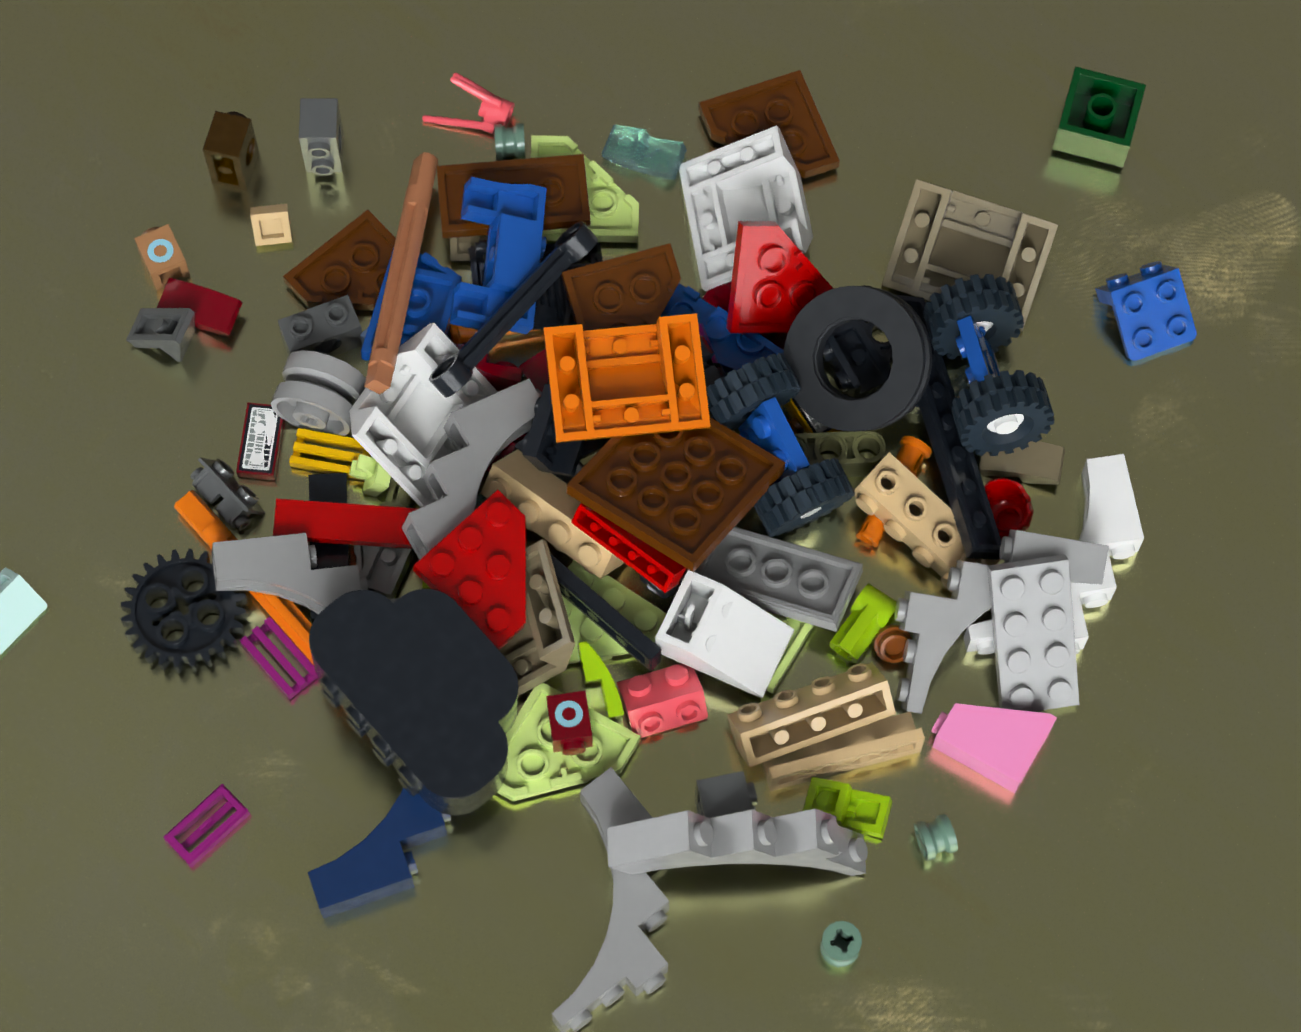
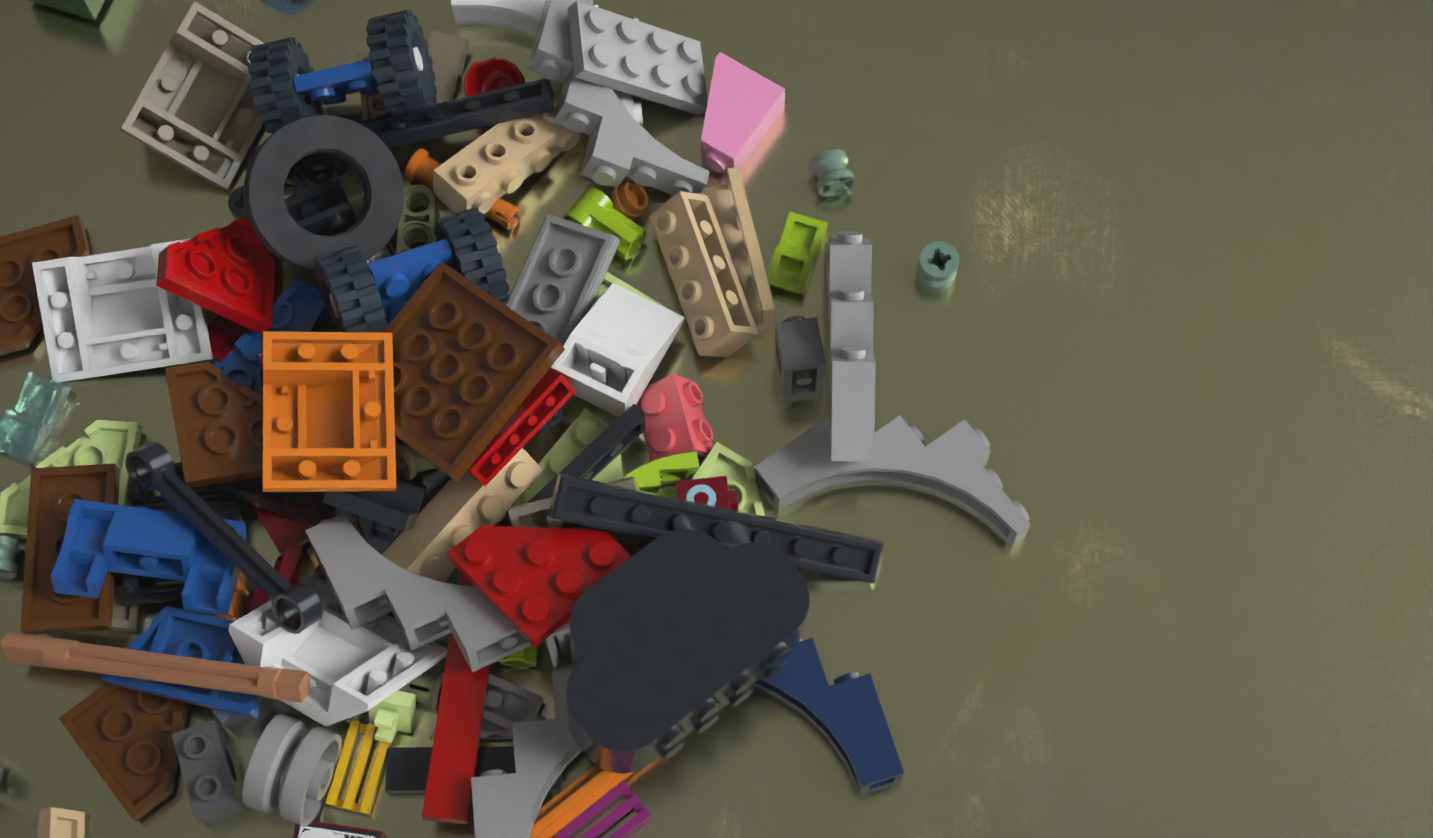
camera: 85 degrees left, 0 degrees up
none -> black tile [548,473,884,584]

